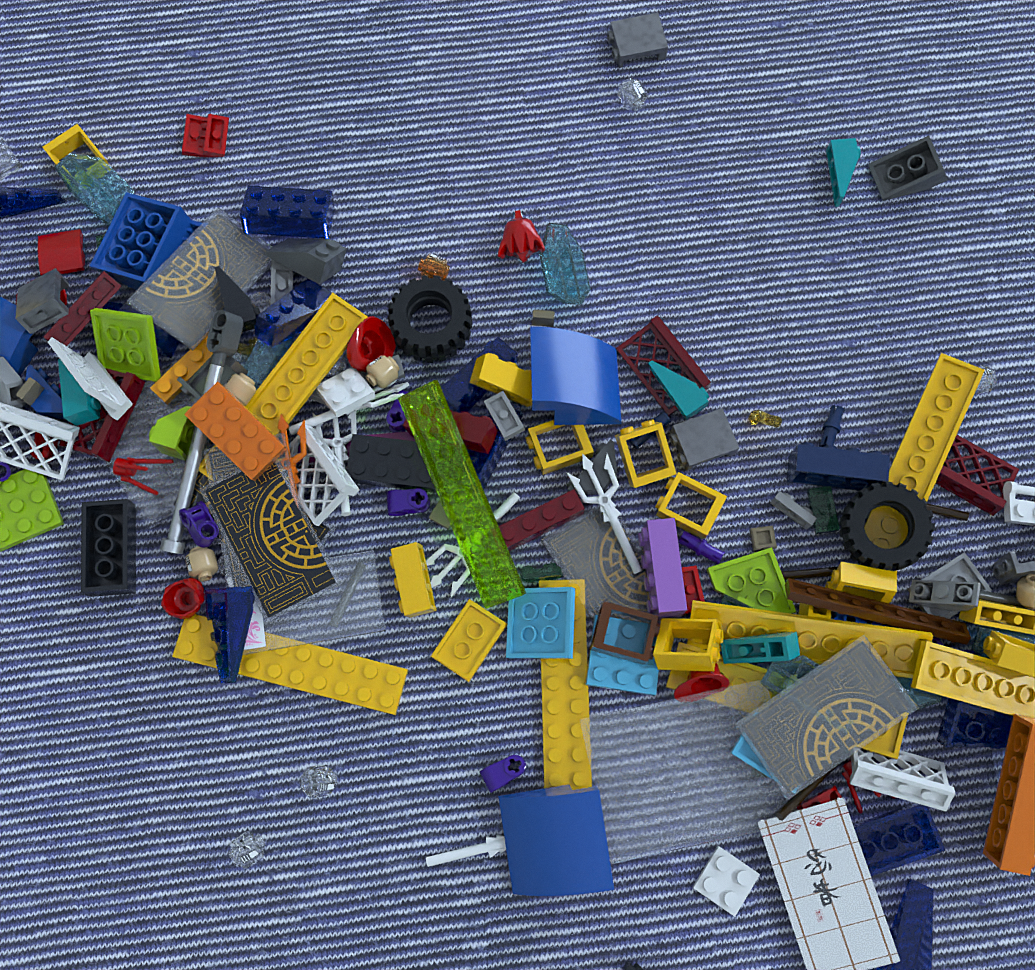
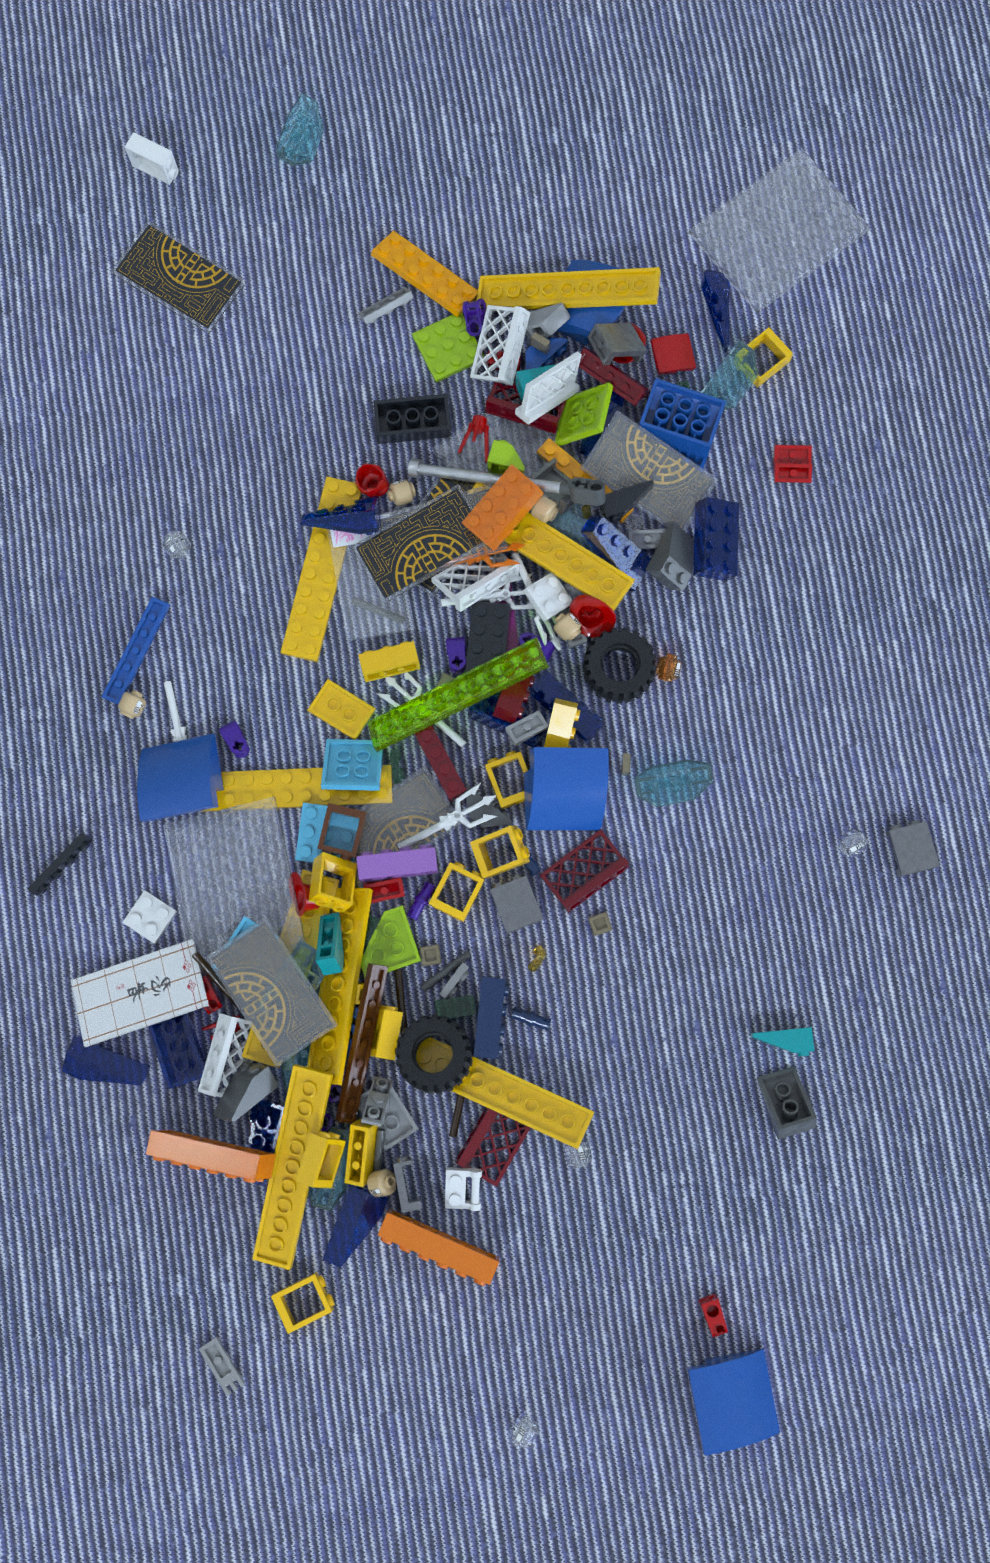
camera: 90 degrees right, 5 degrees up
dark purple piece [179,501,219,548] -> none
clear head [300,765,337,798] -> none
red piece [497,210,545,263] -> none
teal slope [648,360,710,421] -> none
none -> blue plate [101,597,170,705]
none -> tan head [118,690,146,719]
none -> dark grey slope [213,1062,279,1122]
none -> dark grey bar [421,951,471,992]
none -> dark tan tile [588,912,613,937]

